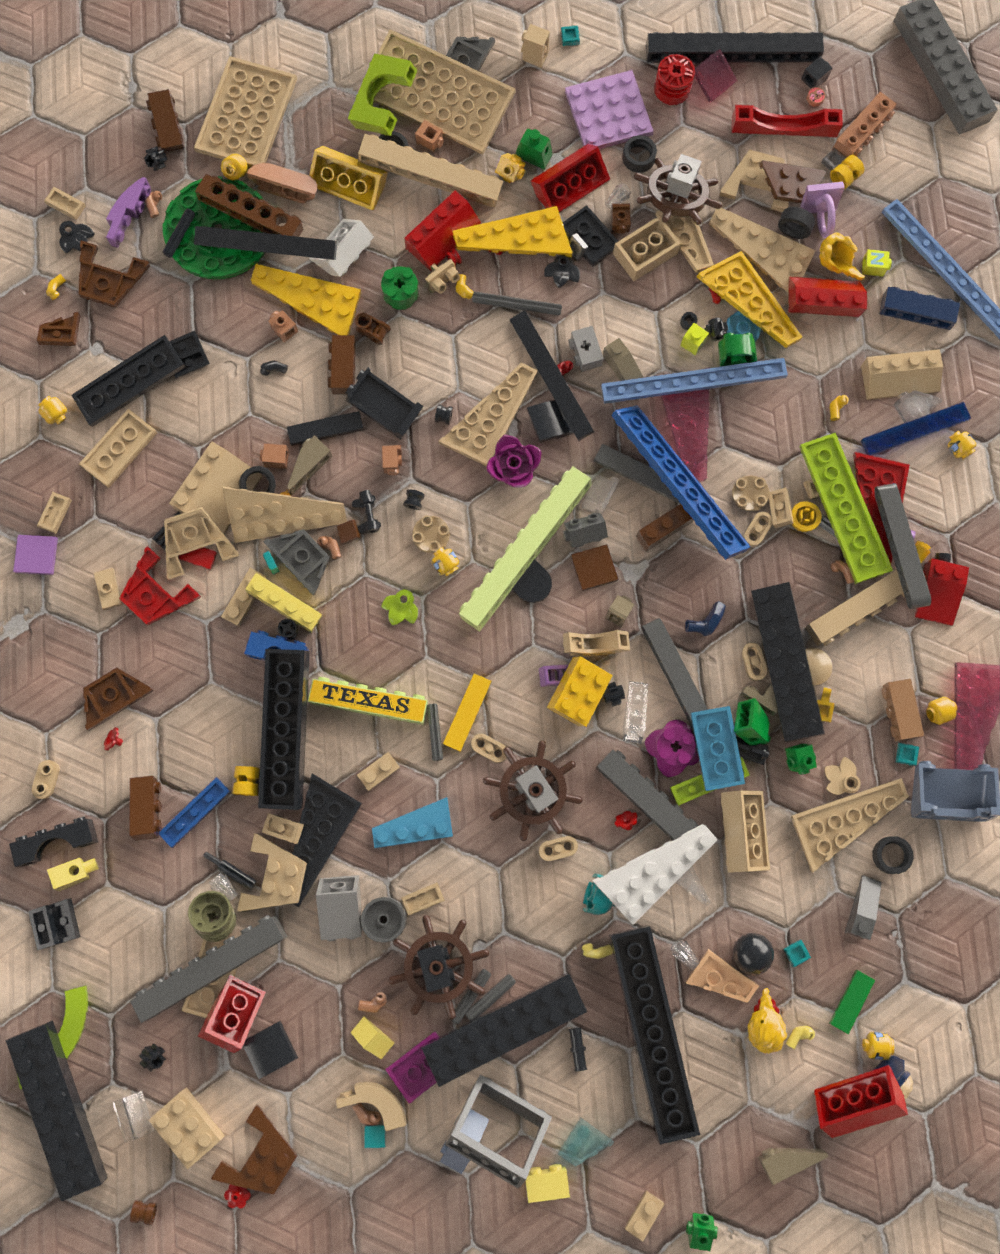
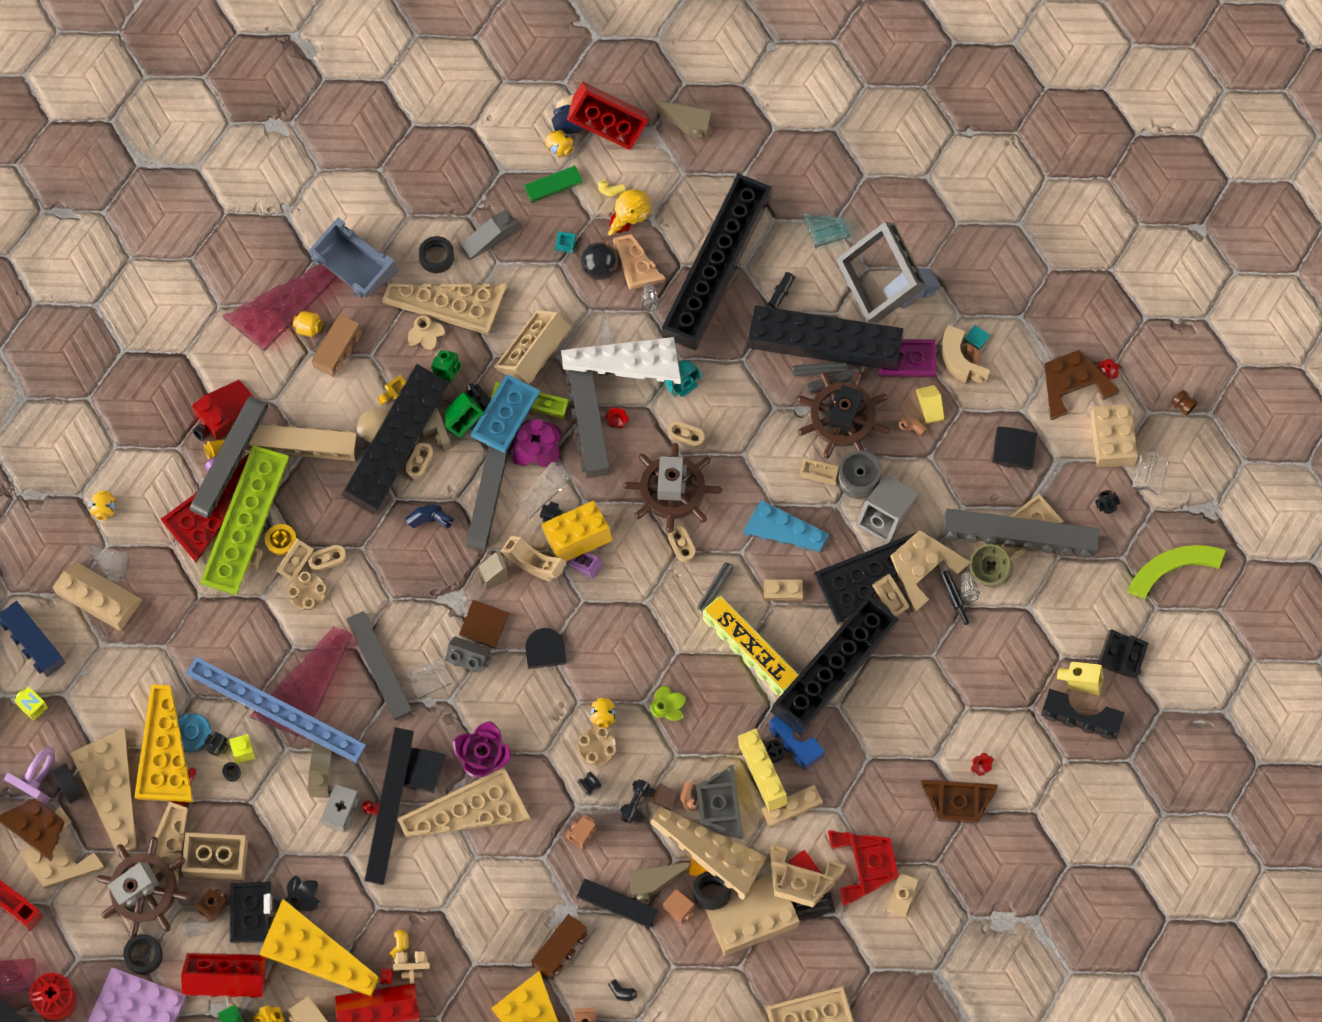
camera: 140 degrees left, 10 degrees down
black brick [5,1020,108,1202] -> none
medium lavender tile [13,535,58,575] -> none
tan plate [32,760,60,799] -> none
tan plate [37,492,72,534] -> none
reddish brown brick [130,775,162,841] -> none
blue plate [159,777,231,848] -> none
red slope [198,975,266,1053] -> none
yellow wheel [232,766,260,796] -> none
teal tile [263,551,280,574] -> none
black panel [345,367,424,440] -> none
reddish brown piece [355,312,391,345] -> none
green brick [381,266,419,310] -> none
black wheel [435,404,453,425] -> none
yellow tile [443,673,492,752] -> none
yellowish green brick [459,466,592,632] -> none
dark grey axle [472,292,562,315] -> none
light yellow brick [526,1164,570,1203] -> none
light yellow arm [582,943,613,959] -> none
blue plate [611,405,751,560] -> none
tan plate [624,1191,664,1241] -> none
reddish brown brick [636,504,694,552] -> none
green brick [686,1213,718,1252] -> none
green brick [718,333,757,367] -> none
red slope [788,276,867,317] -> none
yellow hair [819,232,865,281] -> none
yellow arm [829,395,849,421] -> none
nougat arm [830,560,855,584] -> none
clear blue plate [861,402,971,456] -> none
teal tile [896,743,919,766] -> none

